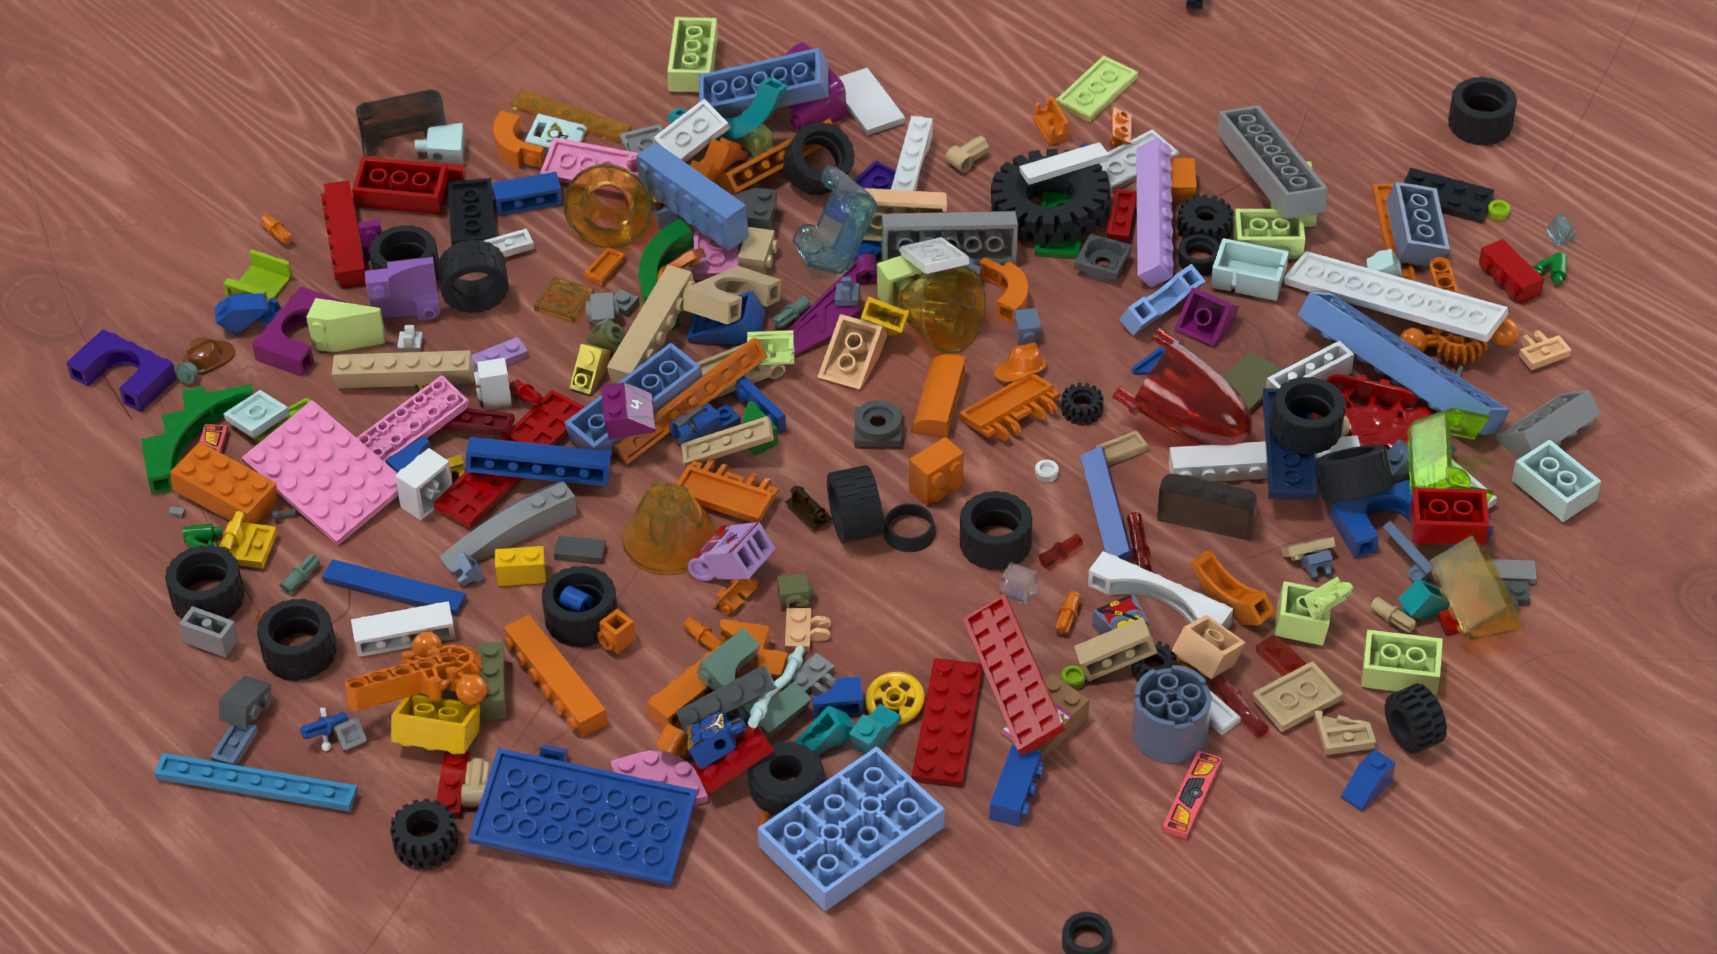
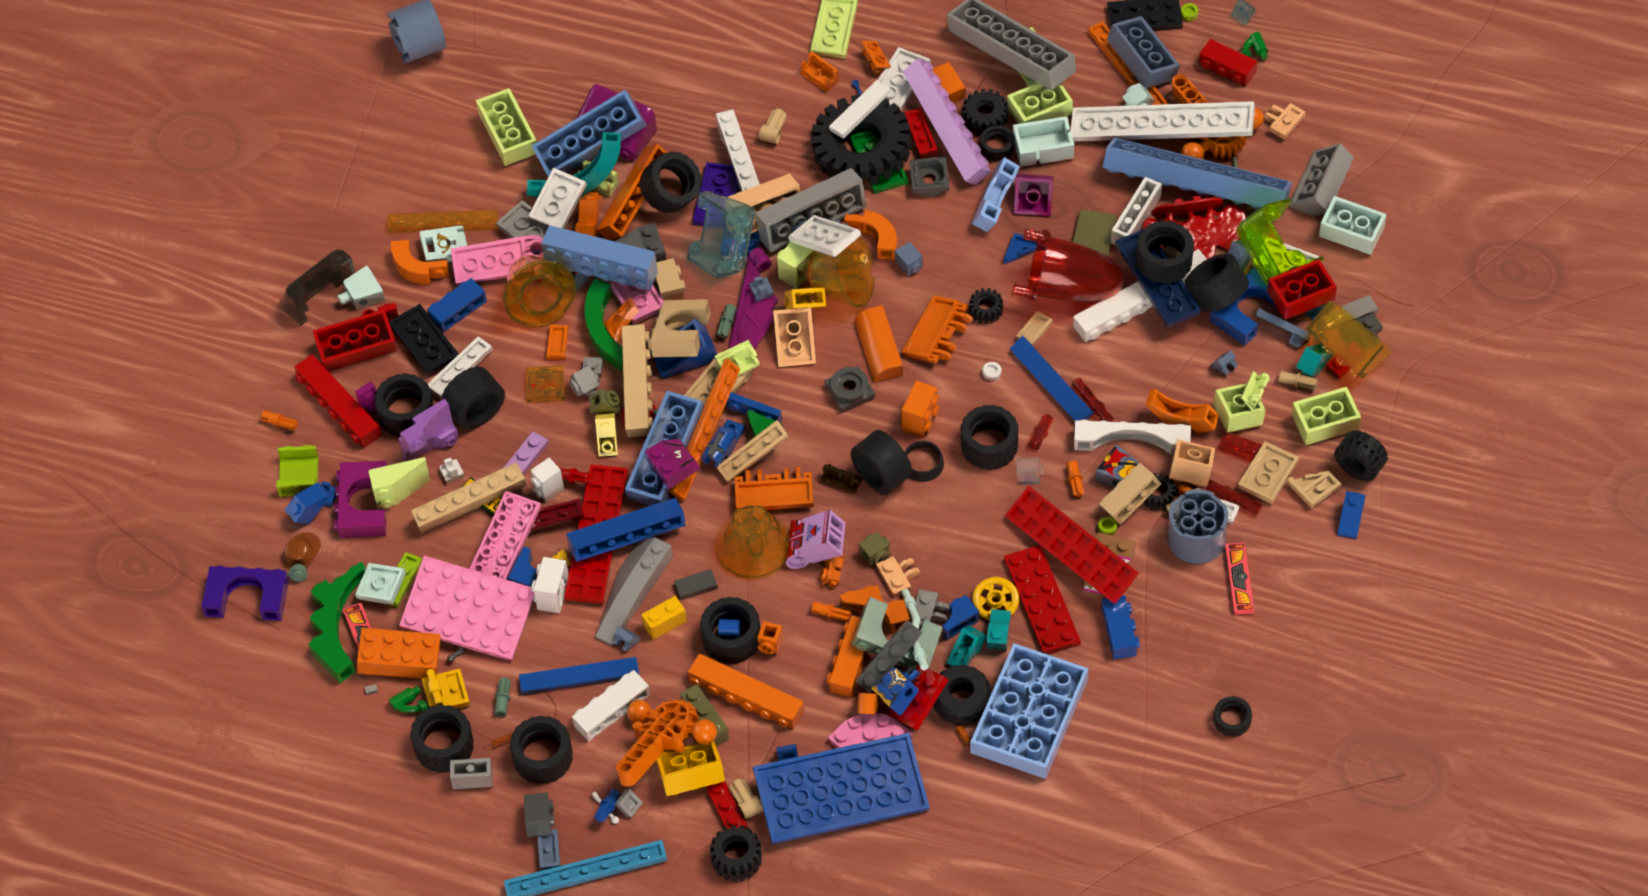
camera: 25 degrees left, 10 degrees up
white tile [839,68,905,136] -> none
orange piece [994,342,1046,382] -> none
clear smoke windscreen [1157,474,1259,541] -> none
tan plate [1281,537,1336,560] -> none

